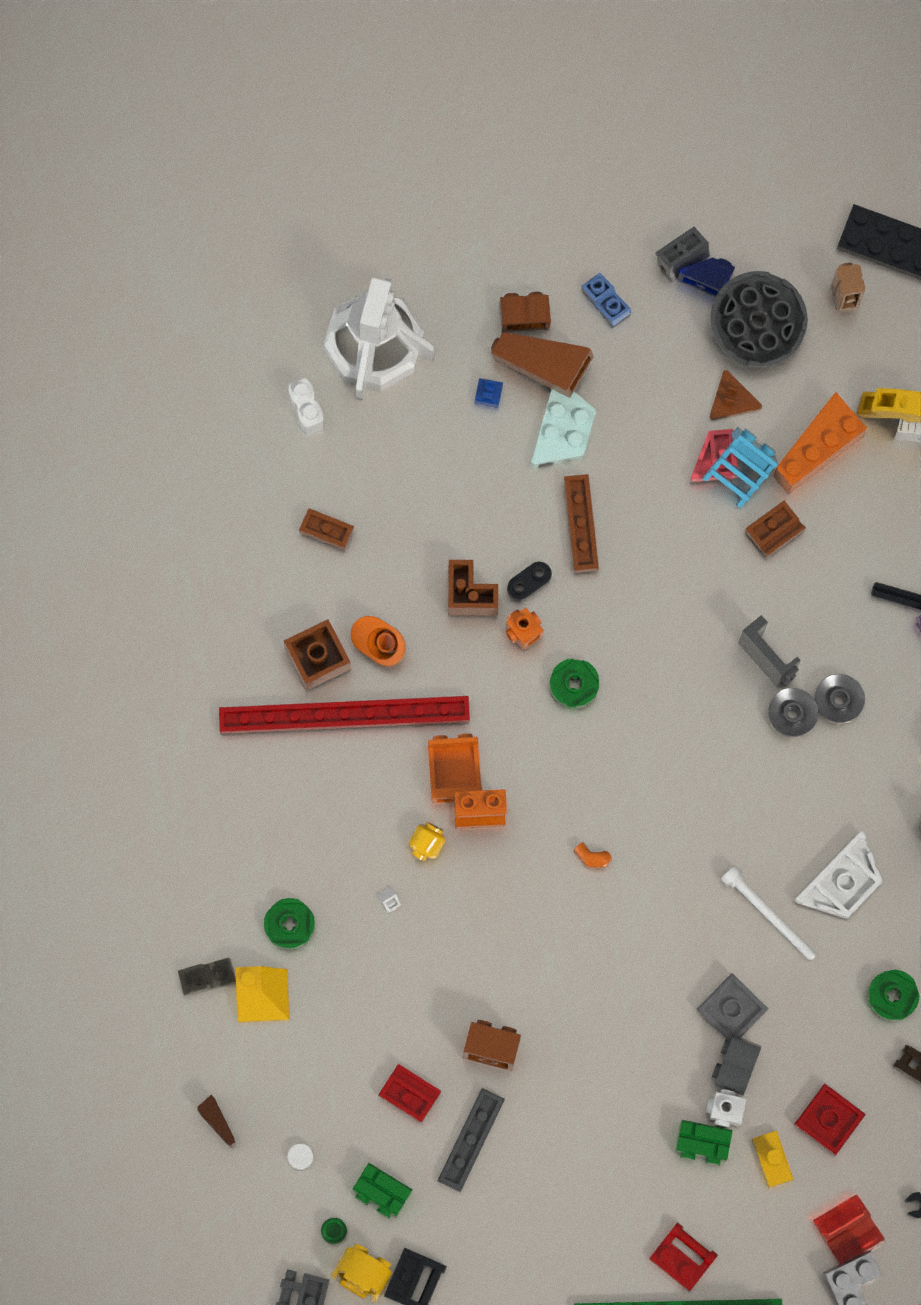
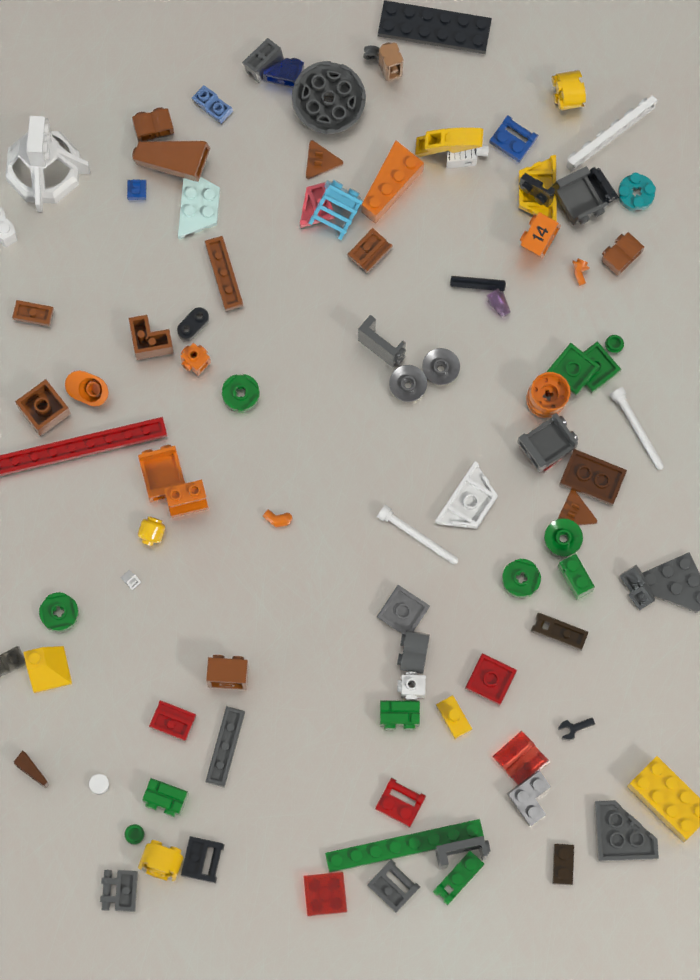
camera: 10 degrees left, 0 degrees up
none -> dark grey bush [363,45,380,61]

